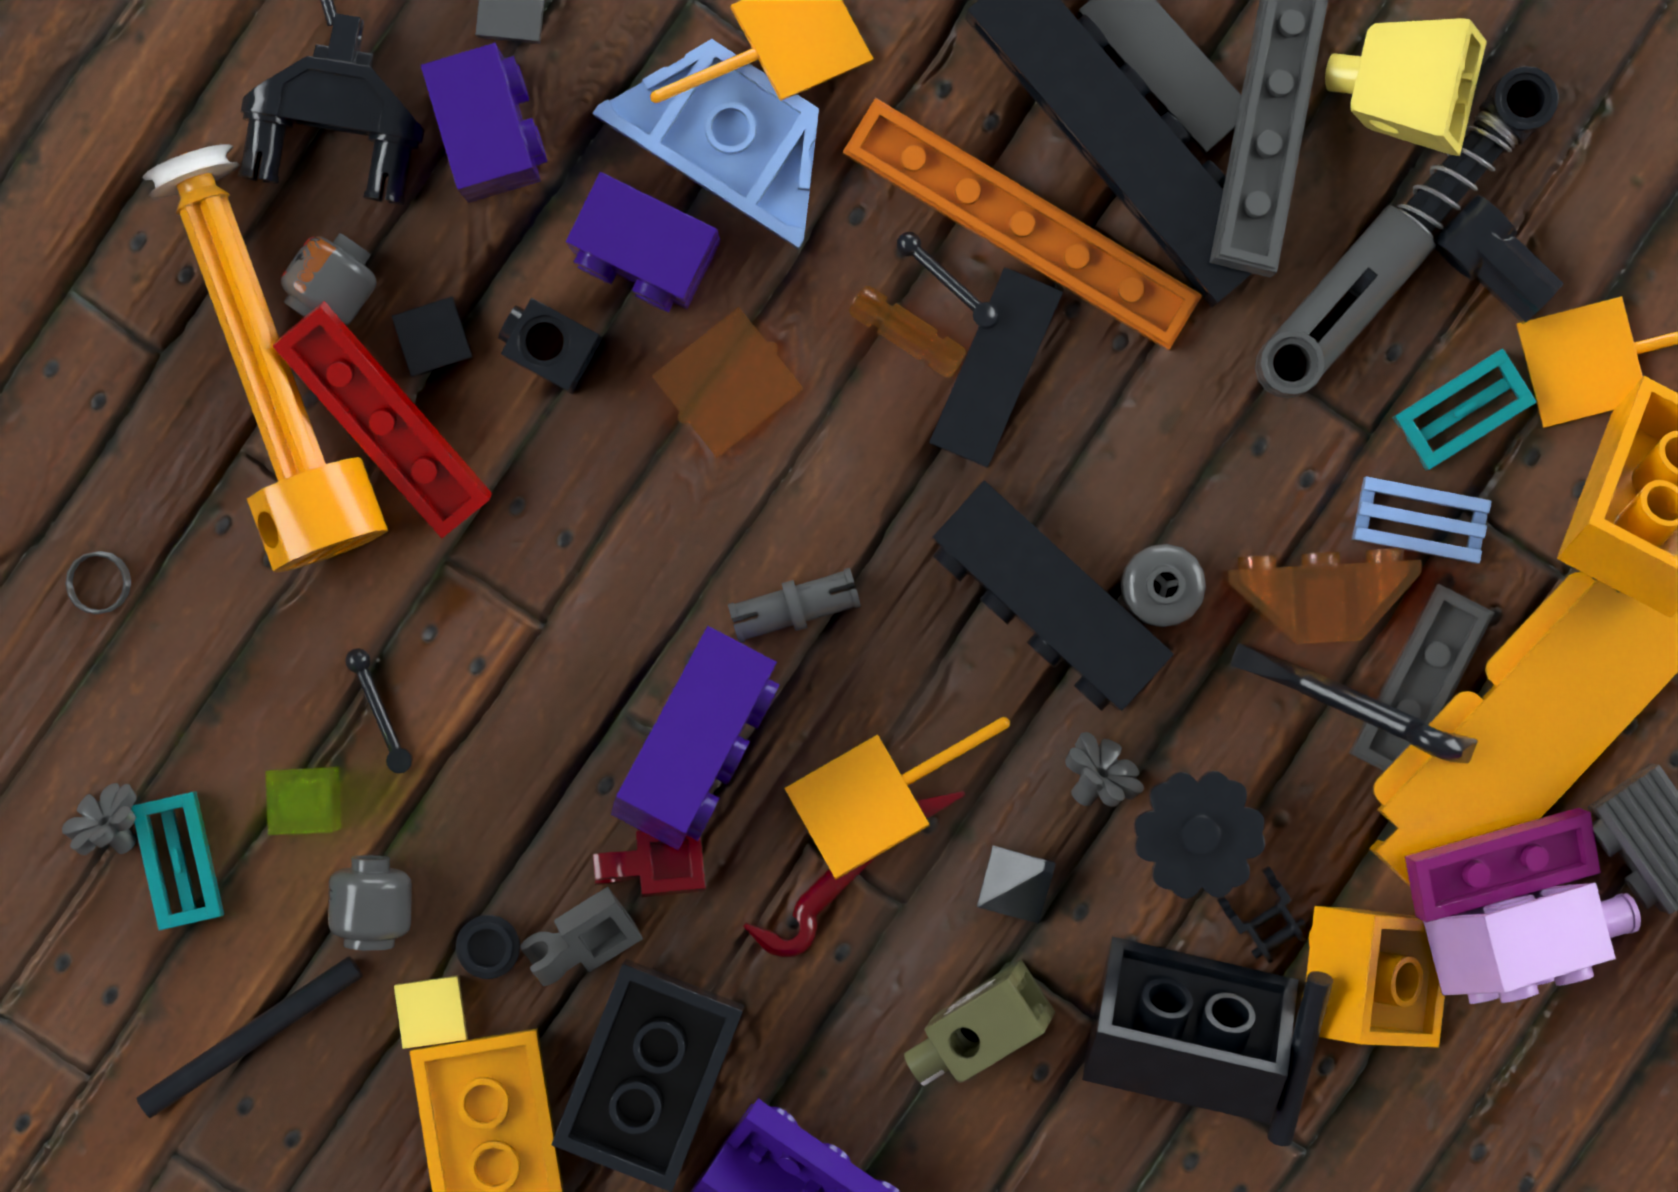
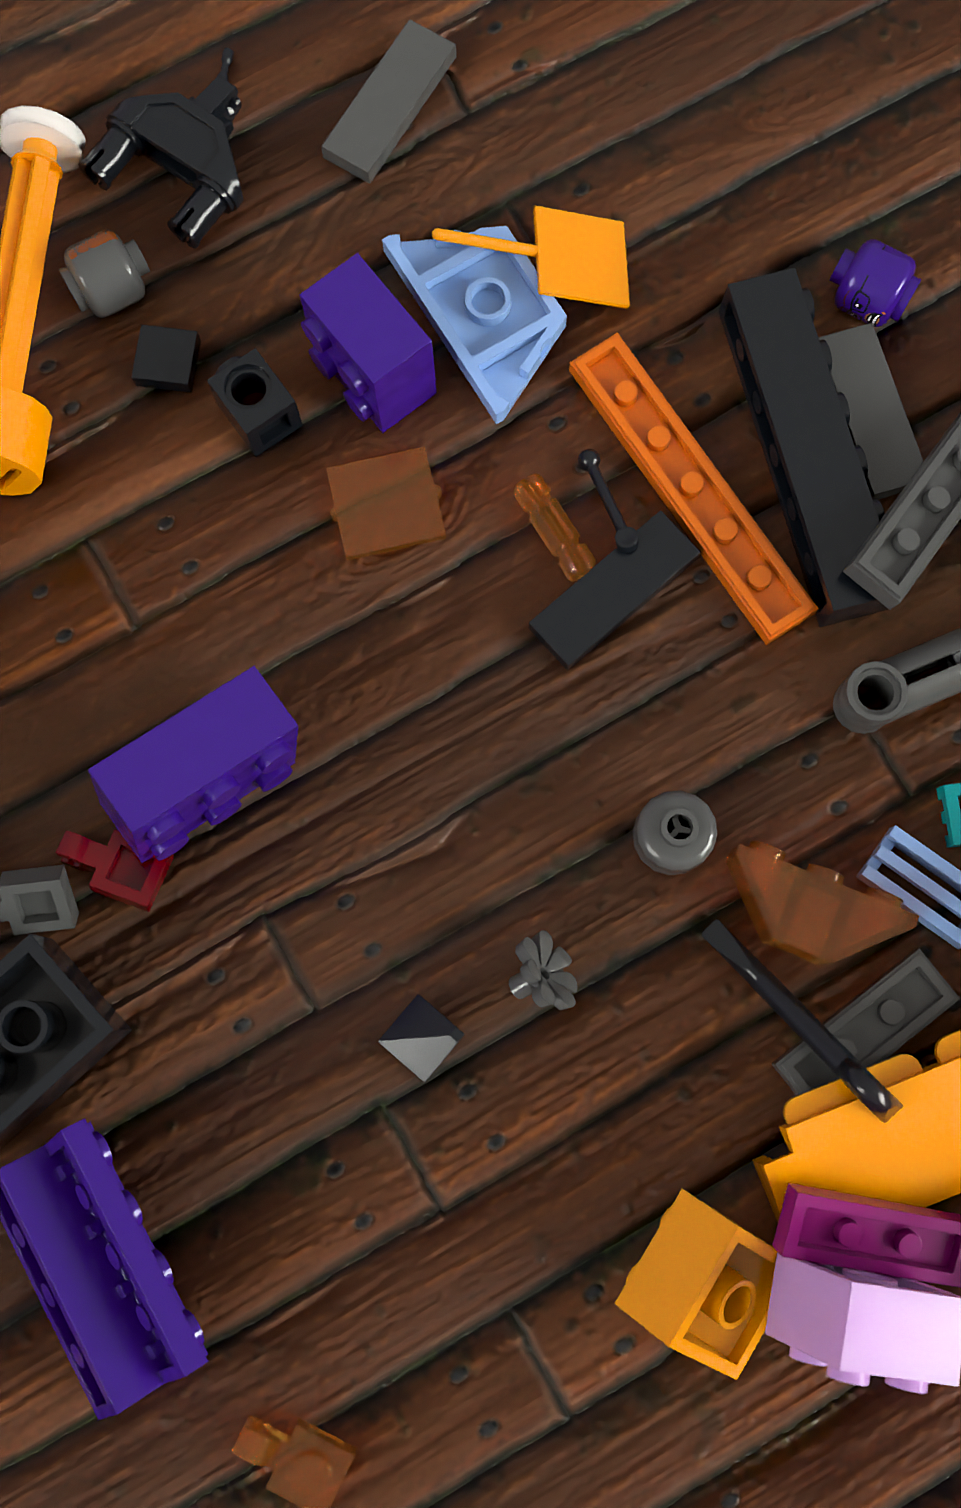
camera: 25 degrees right, 10 degrees down
red plate [273,301,492,539] -> none
dark purple brick [421,43,548,203] -> none
dark grey pin [728,568,861,643] -> none
dark red piece [743,790,965,958] -> none
light orange piece [784,717,1010,879] -> none
olive torso [904,959,1055,1086] -> none
black brick [931,480,1174,711] -> none
black slope [1082,936,1298,1124] -> none
black plant [1133,770,1265,899] -> none
black piece [1216,866,1307,964] -> none
black bar [1267,971,1333,1146] -> none

